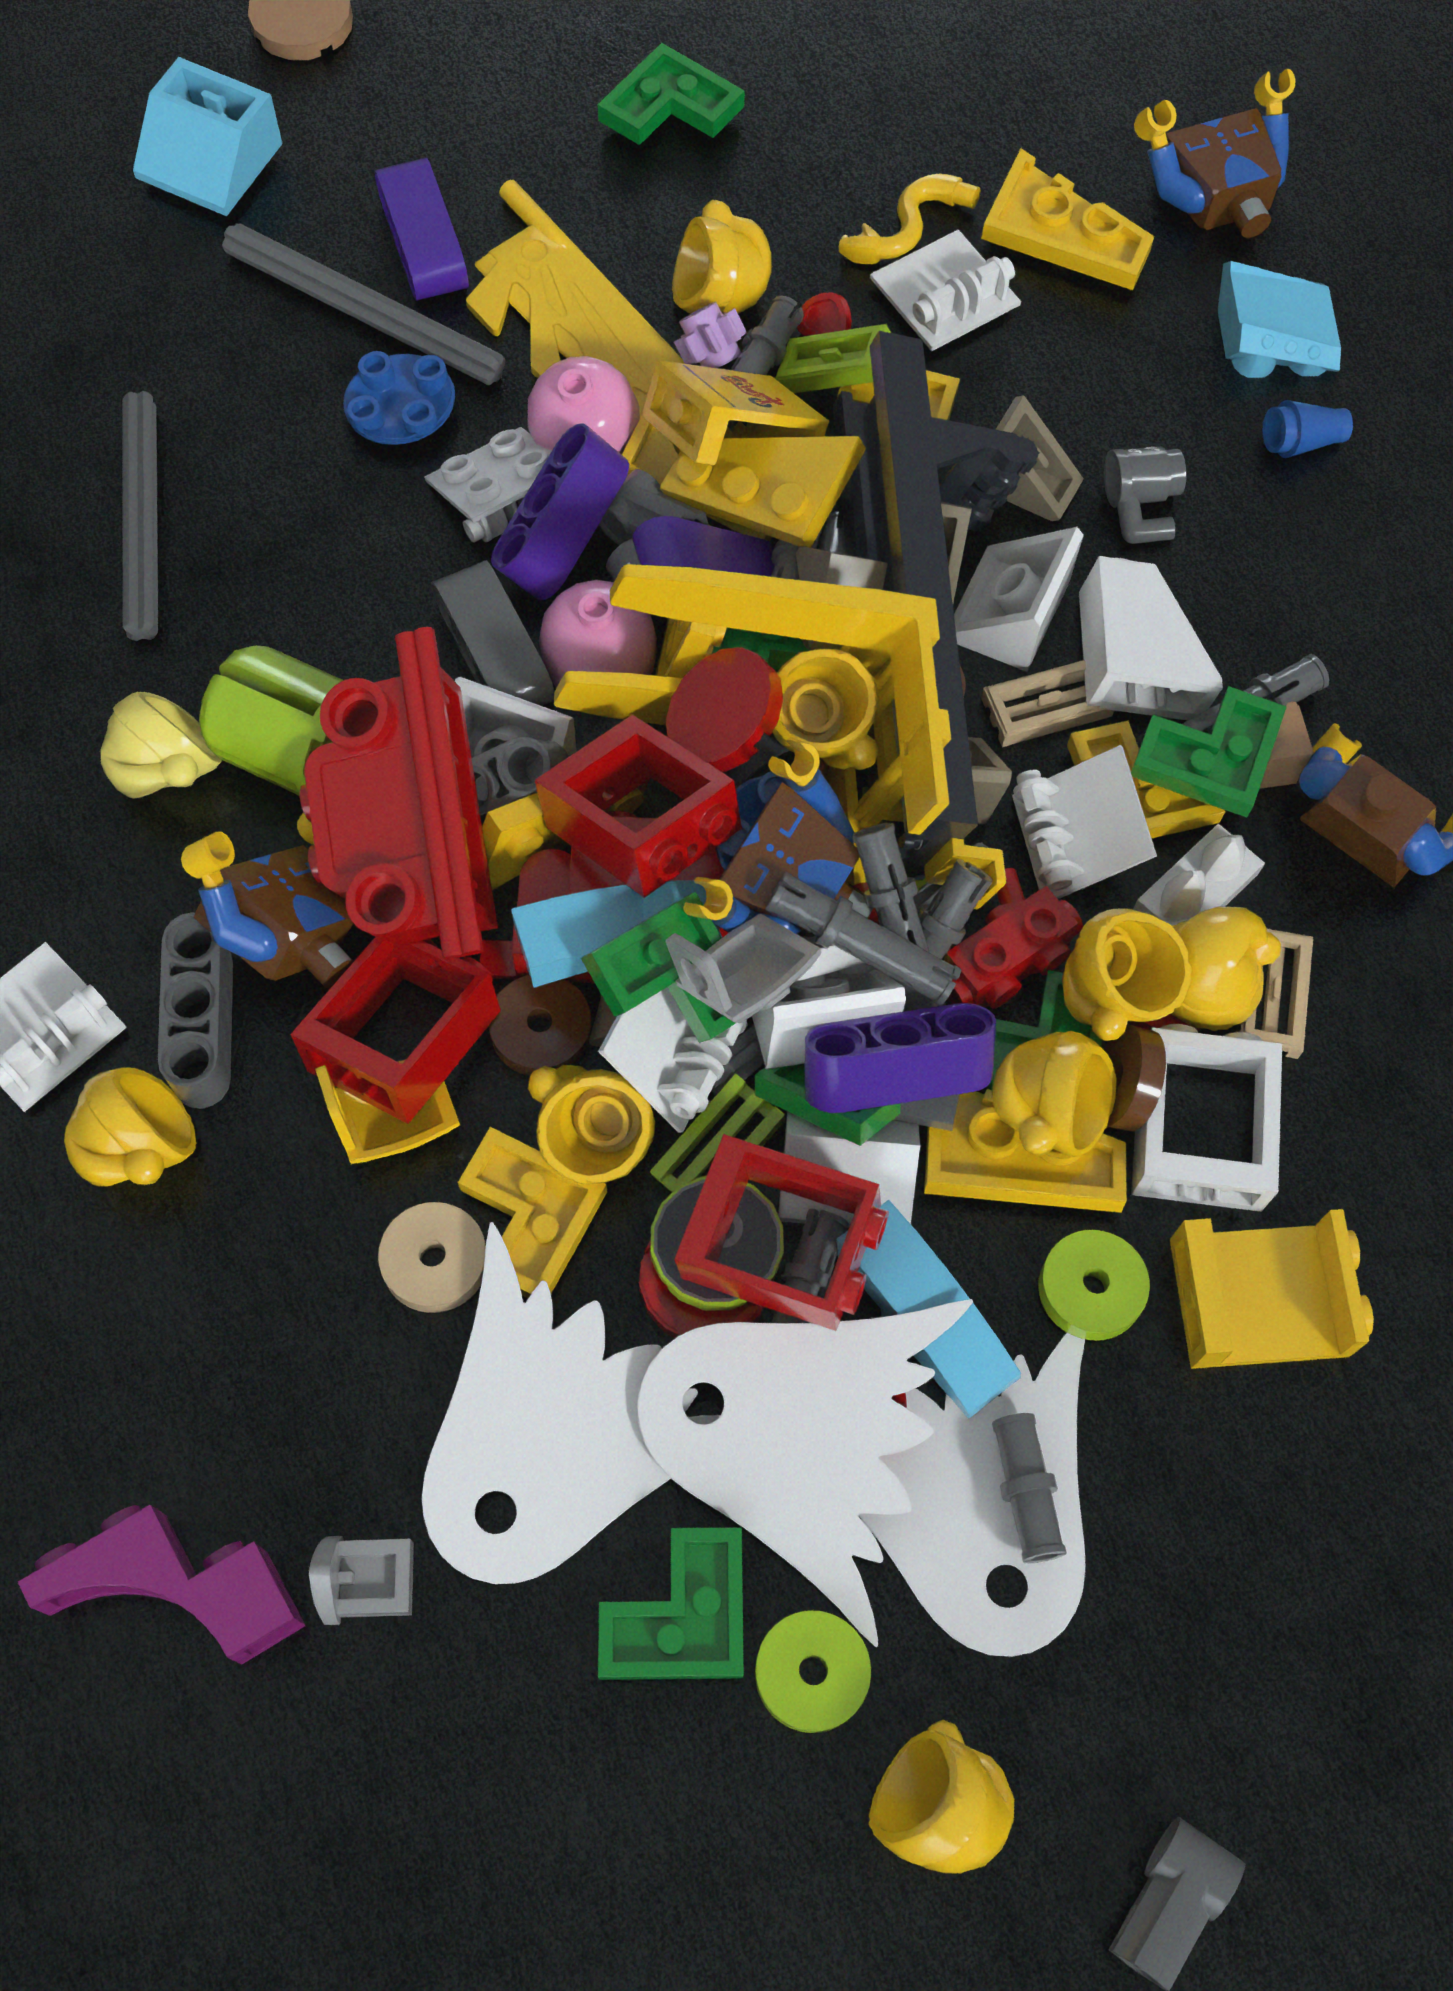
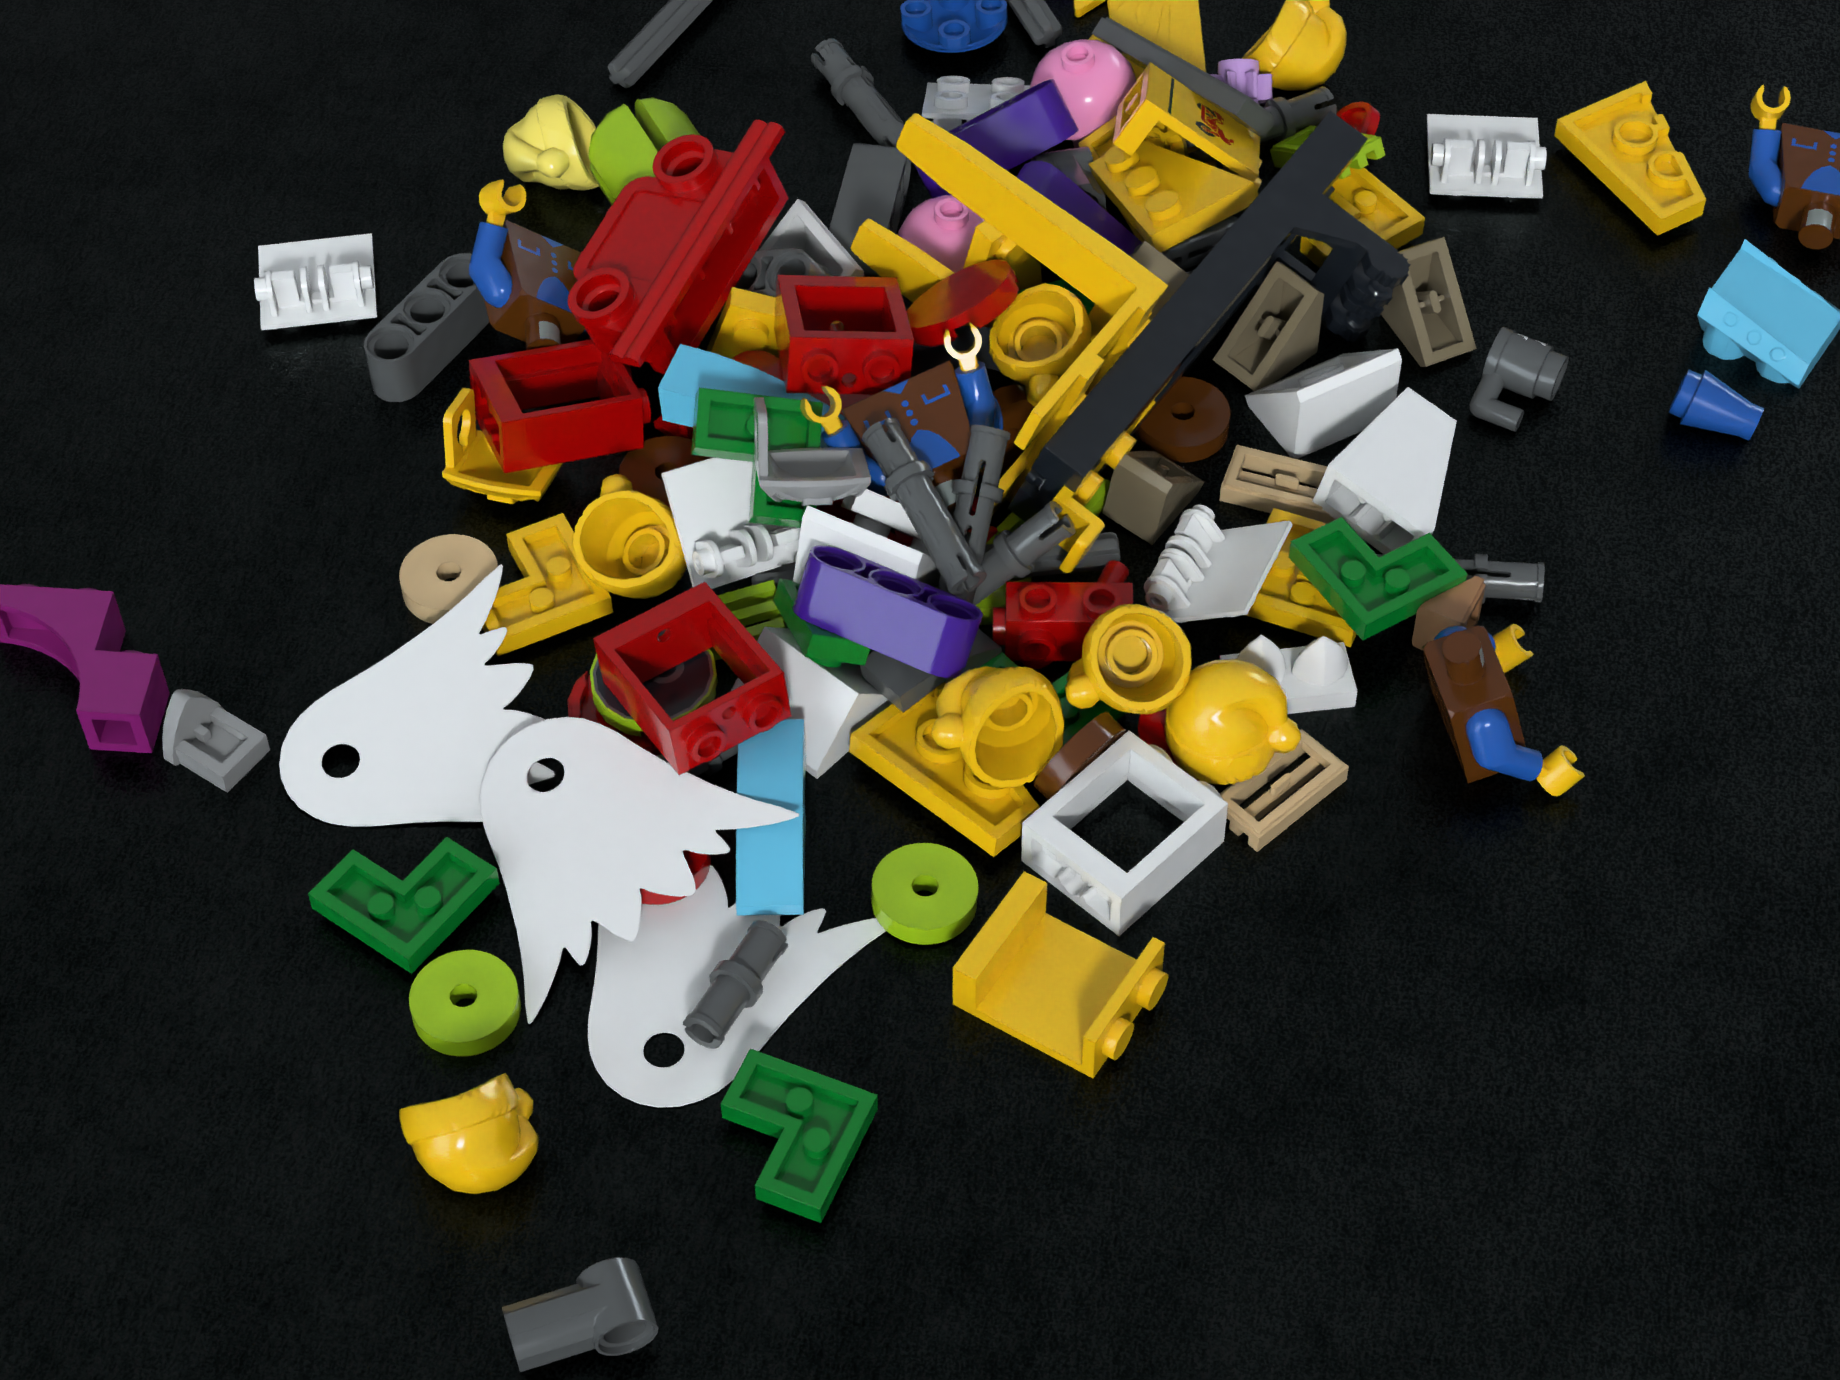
camera: 40 degrees right, 15 degrees down
yellow piece [64,1067,196,1186] -> none
yellow animal [839,174,980,264] -> none
none -> green plate [721,1048,878,1223]
none -> dark grey pin [811,38,913,163]
none -> dark grey tile [1092,17,1276,138]

